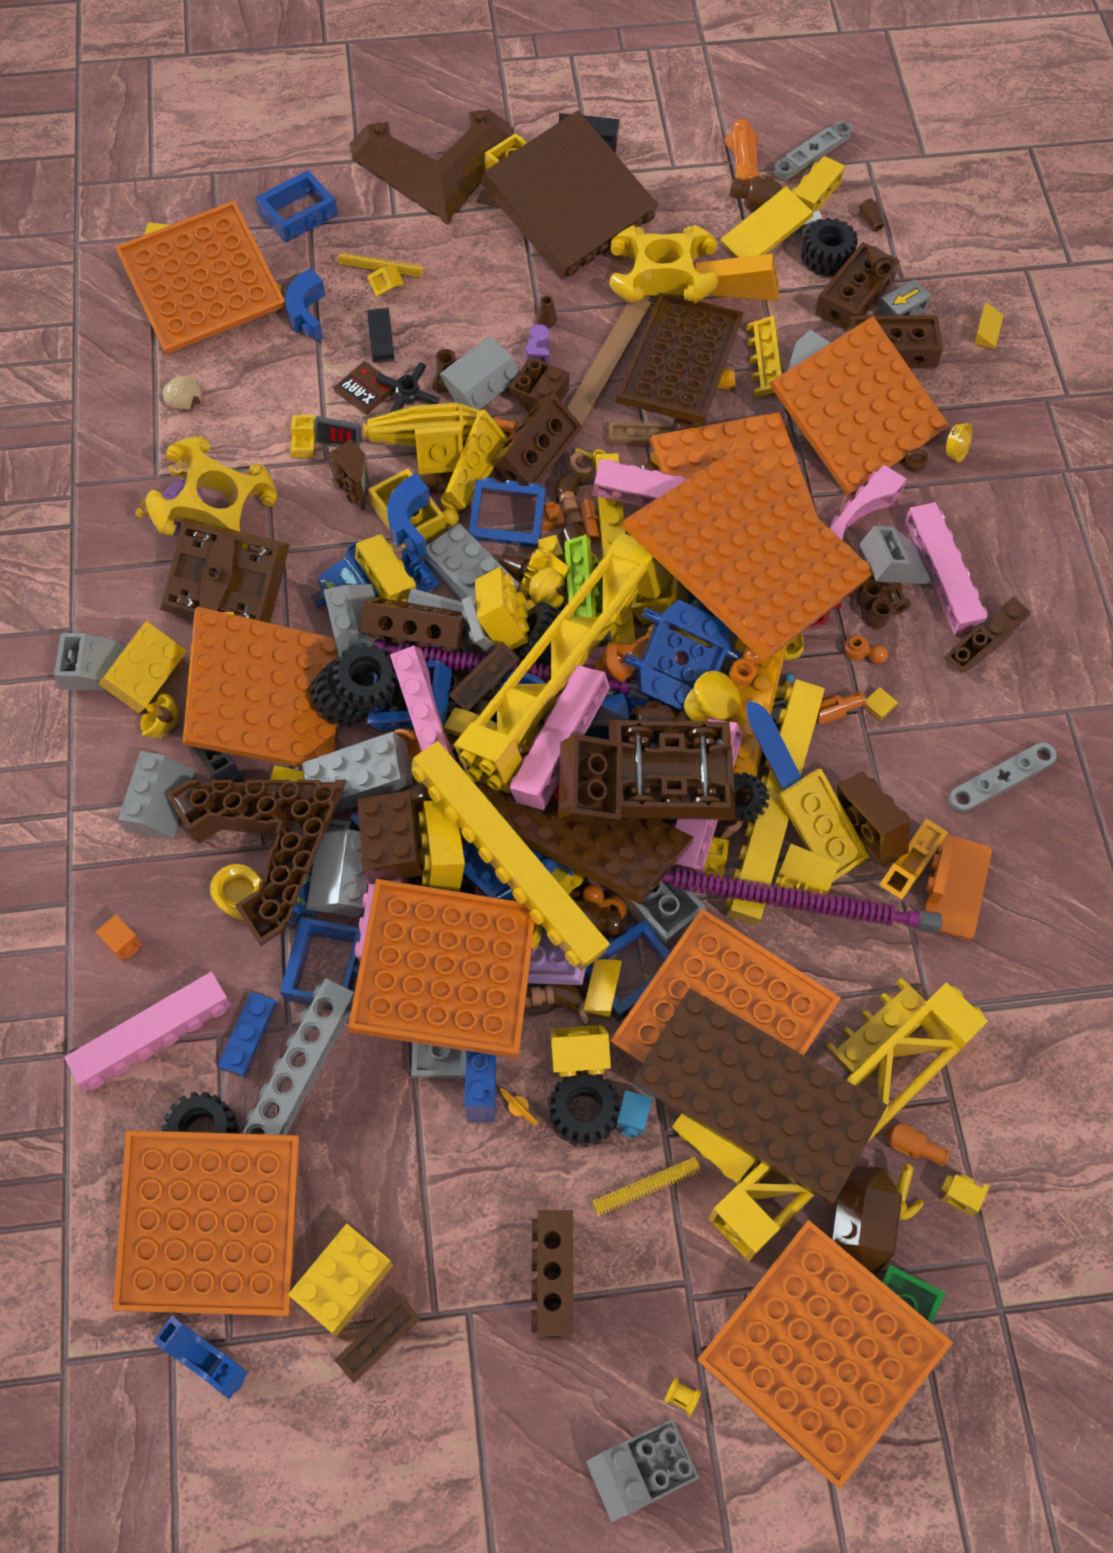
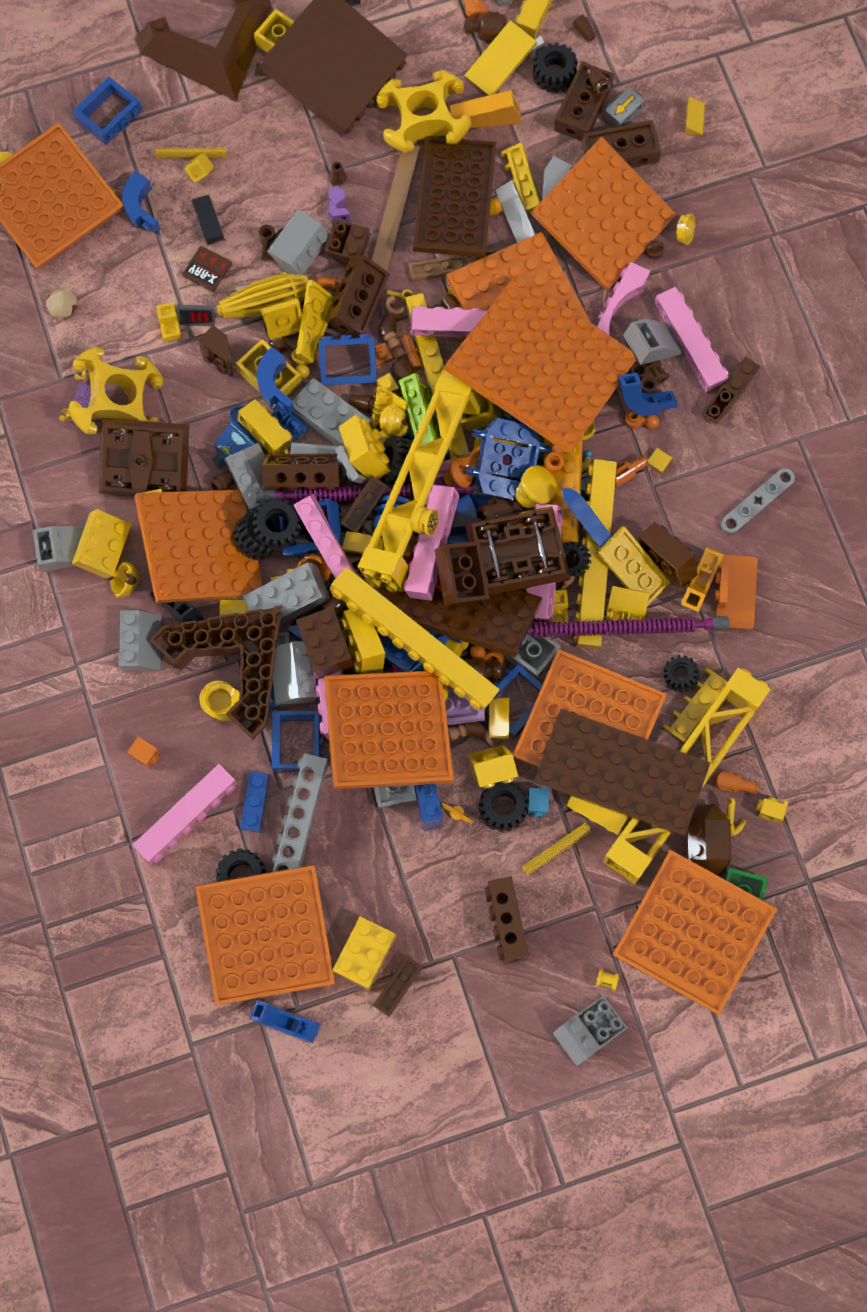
camera: 10 degrees left, 10 degrees up
black bar [376,362,440,413] -> none
none -> reddish brown cone [210,470,235,491]
none -> yellow wheel [413,506,439,536]
none -> white sticker [495,180,535,243]
none -> blue arch [619,373,677,417]
none -> black tyre [663,655,699,693]

